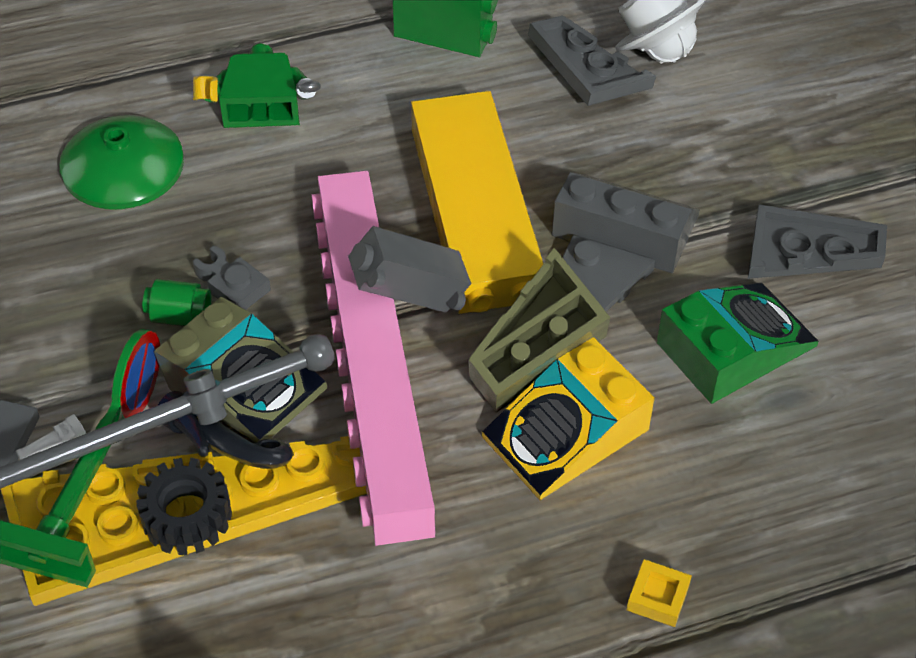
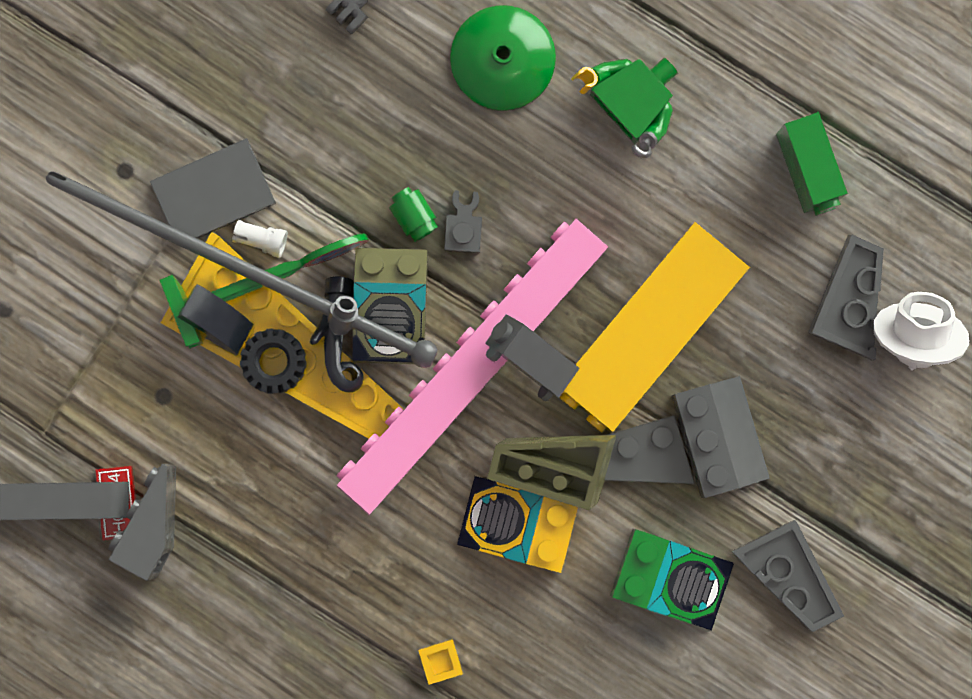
camera: 50 degrees right, 35 degrees up
none -> black slope [177,284,254,356]

